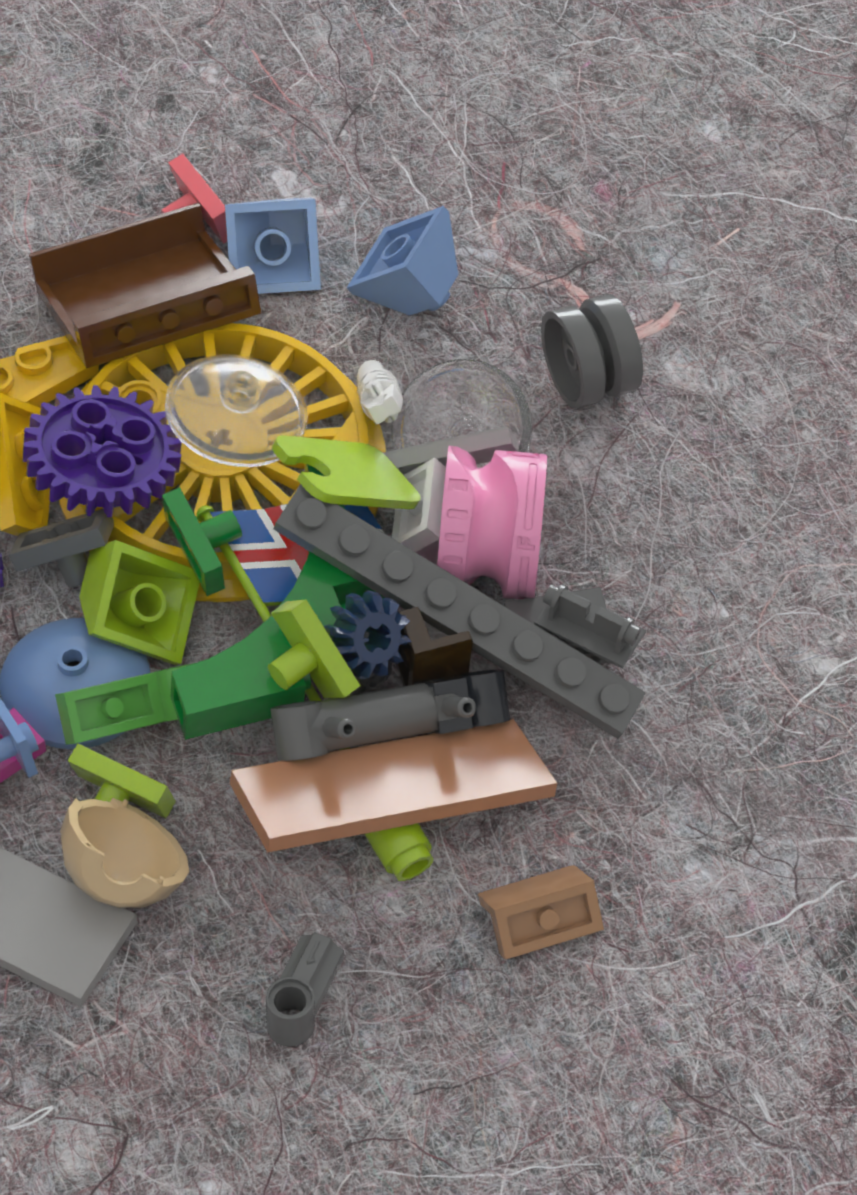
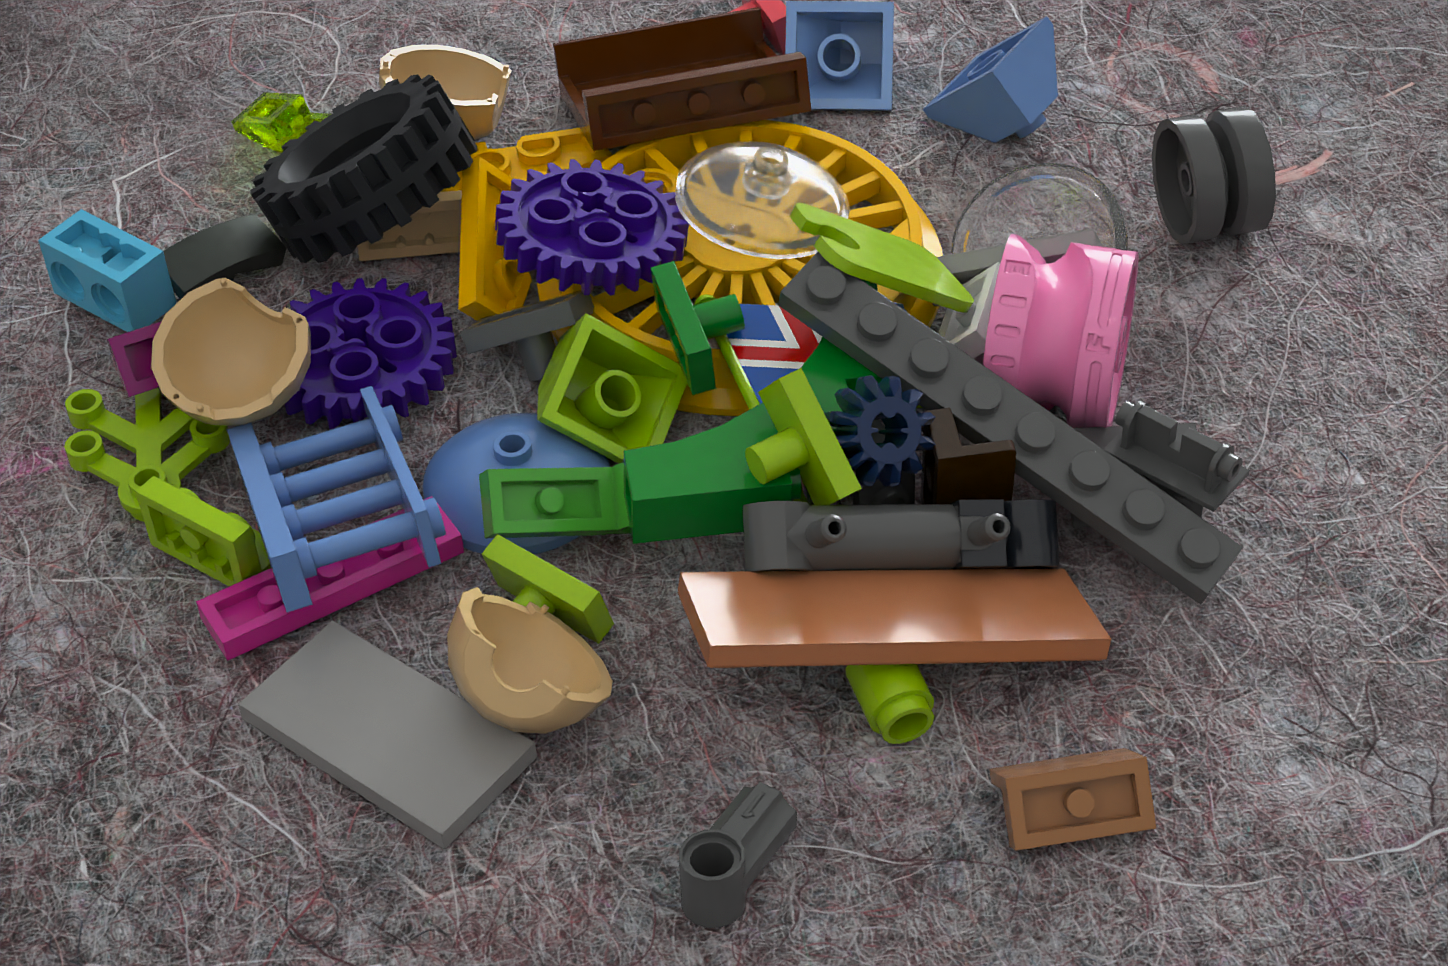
camera: 15 degrees right, 10 degrees down
white hinge [357,360,403,425] -> none

